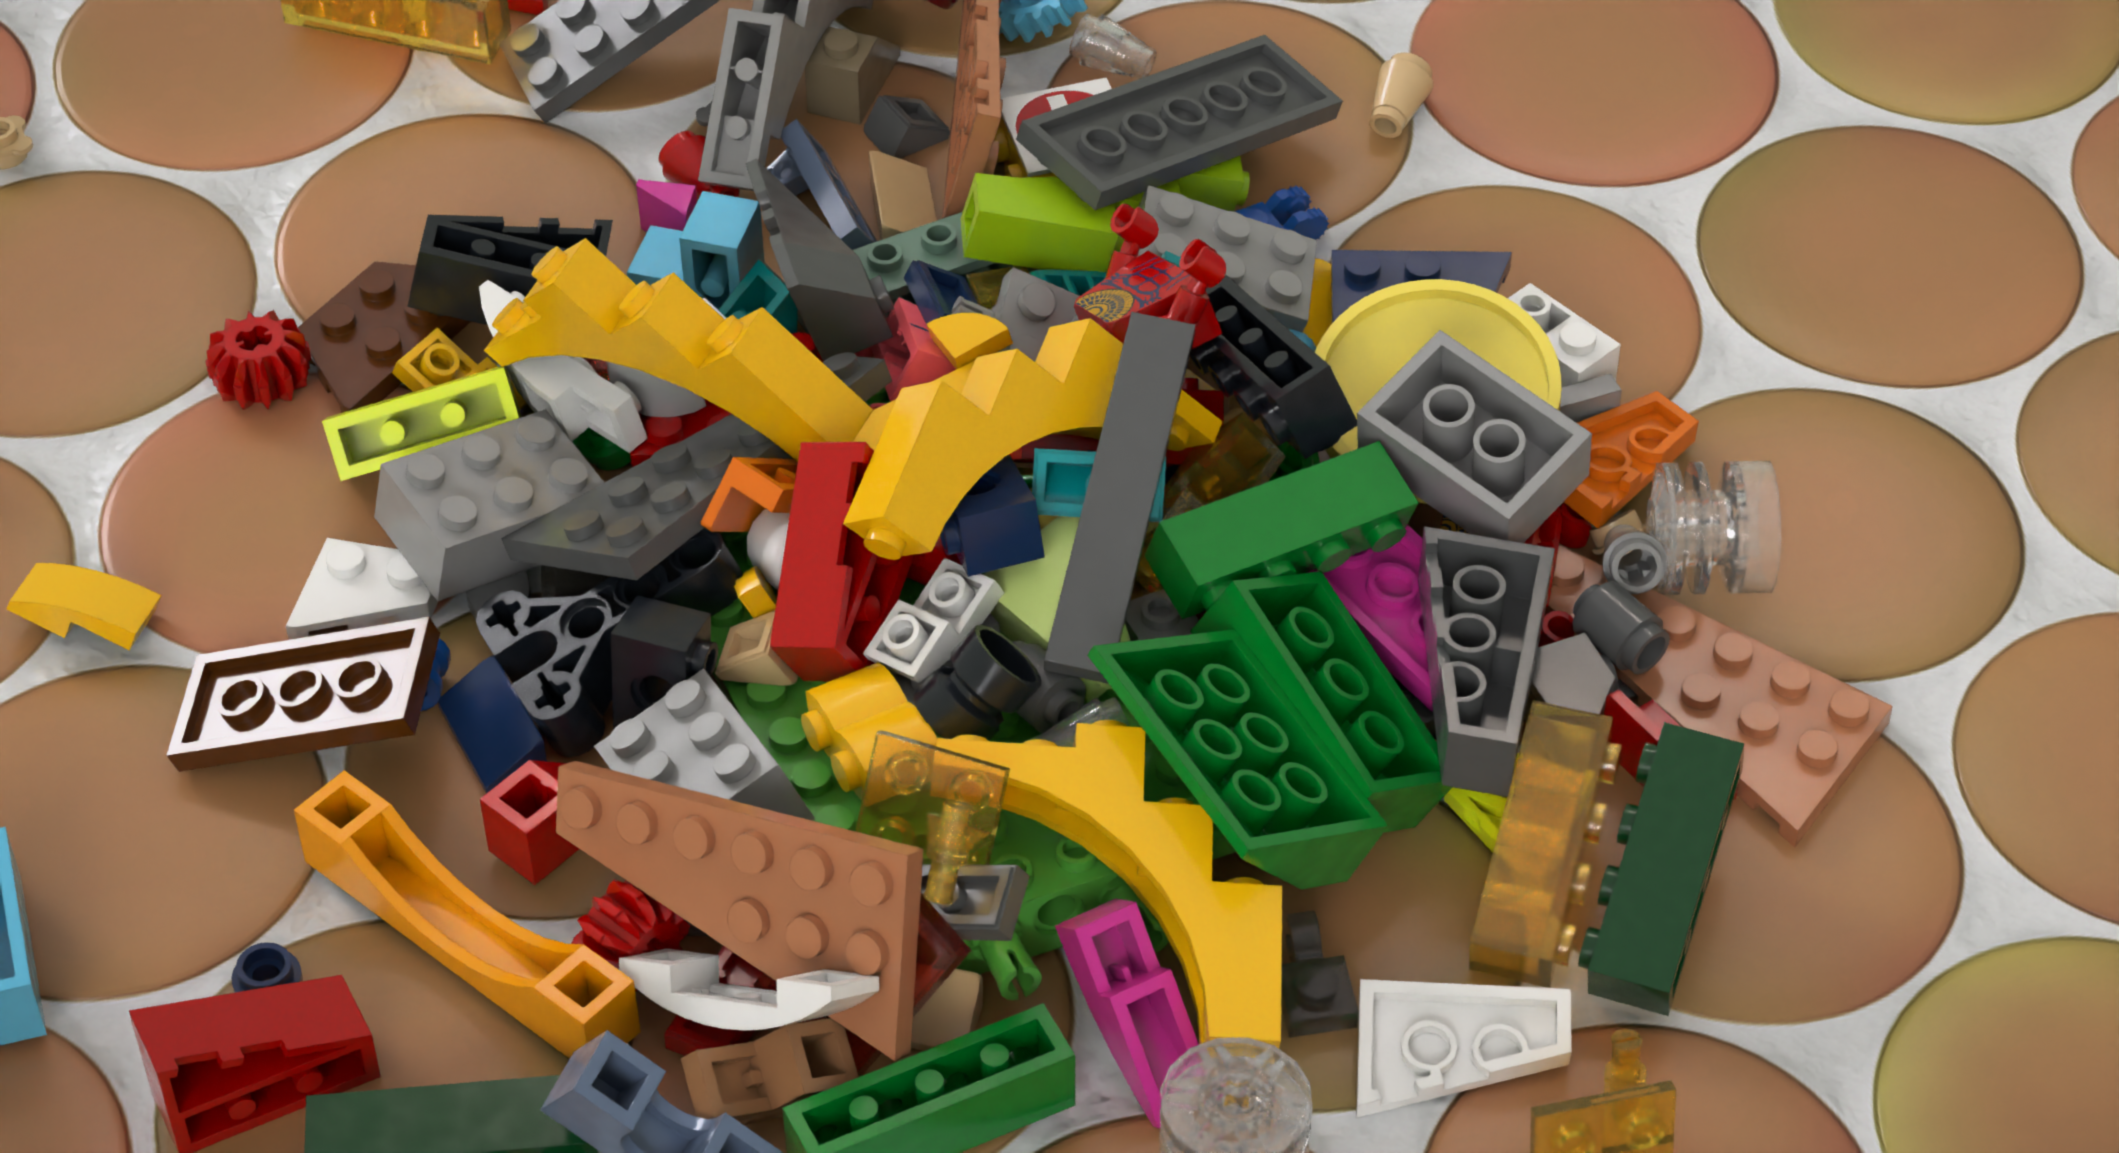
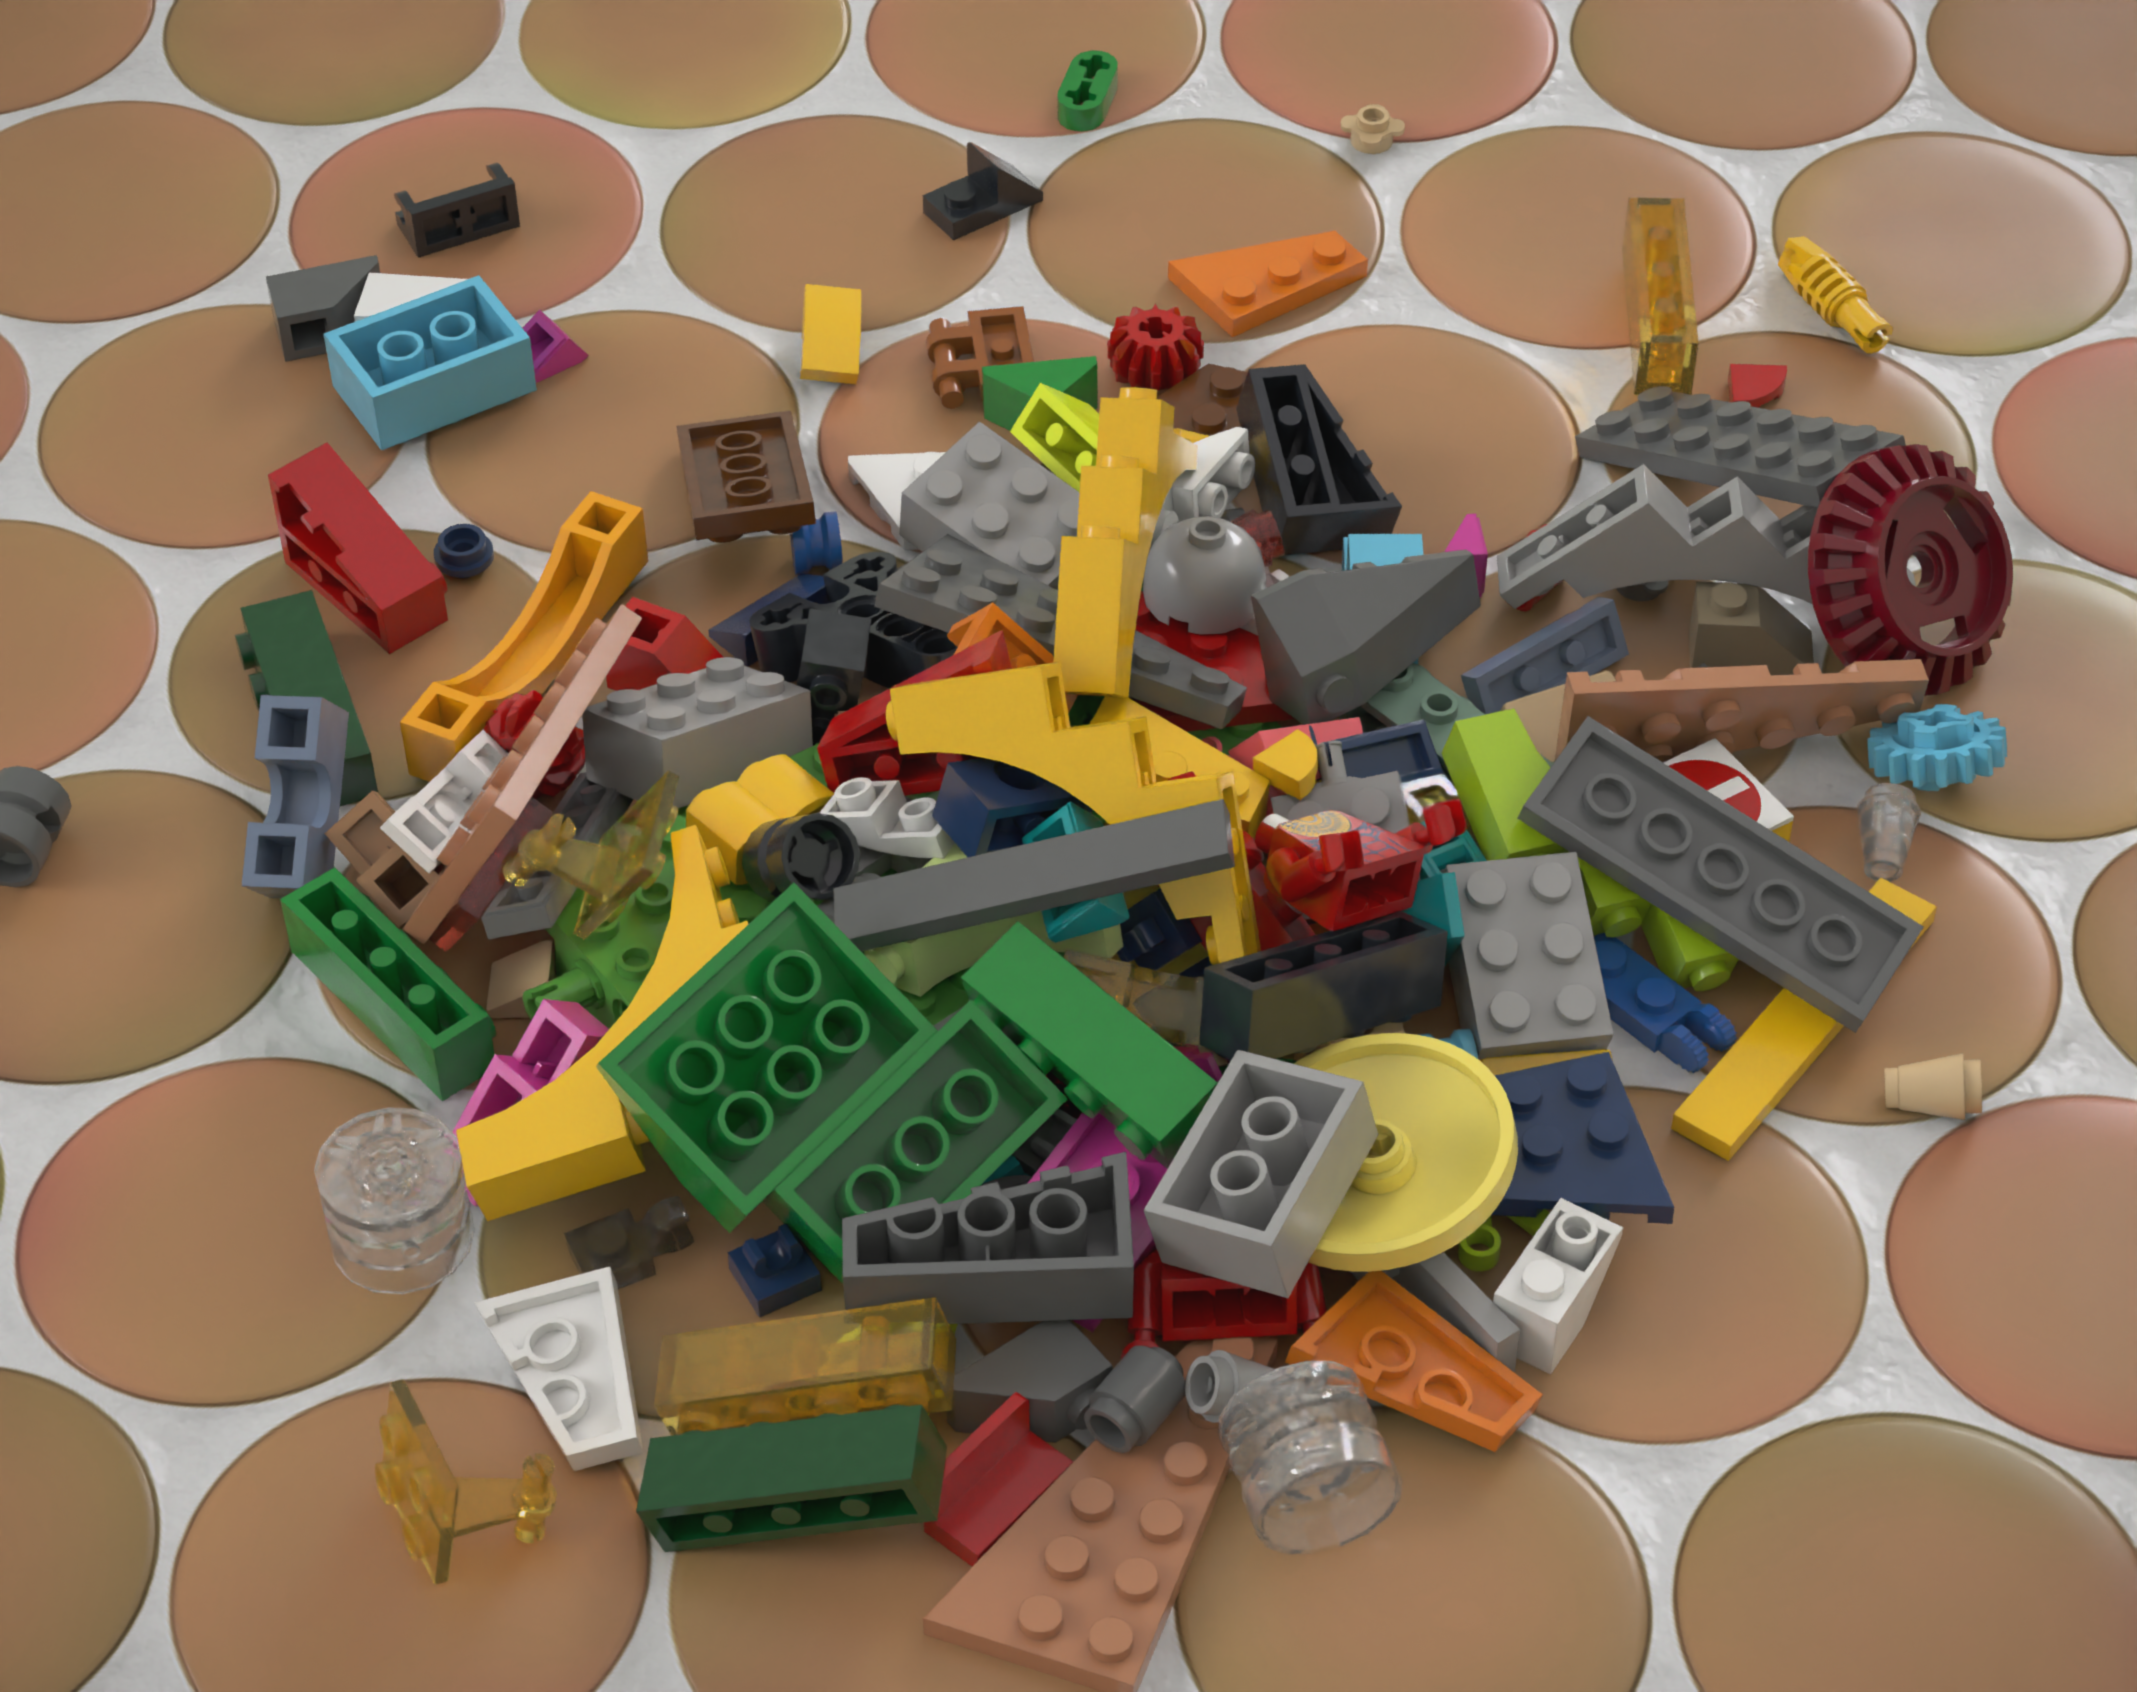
camera: 75 degrees right, 0 degrees up
none -> dark blue tile [727,1223,822,1318]
none -> dark orange plate [926,306,1034,409]
none -> green slope [982,356,1098,431]
none -> orange wing [1168,230,1368,338]
none -> yellow tile [1671,878,1937,1161]

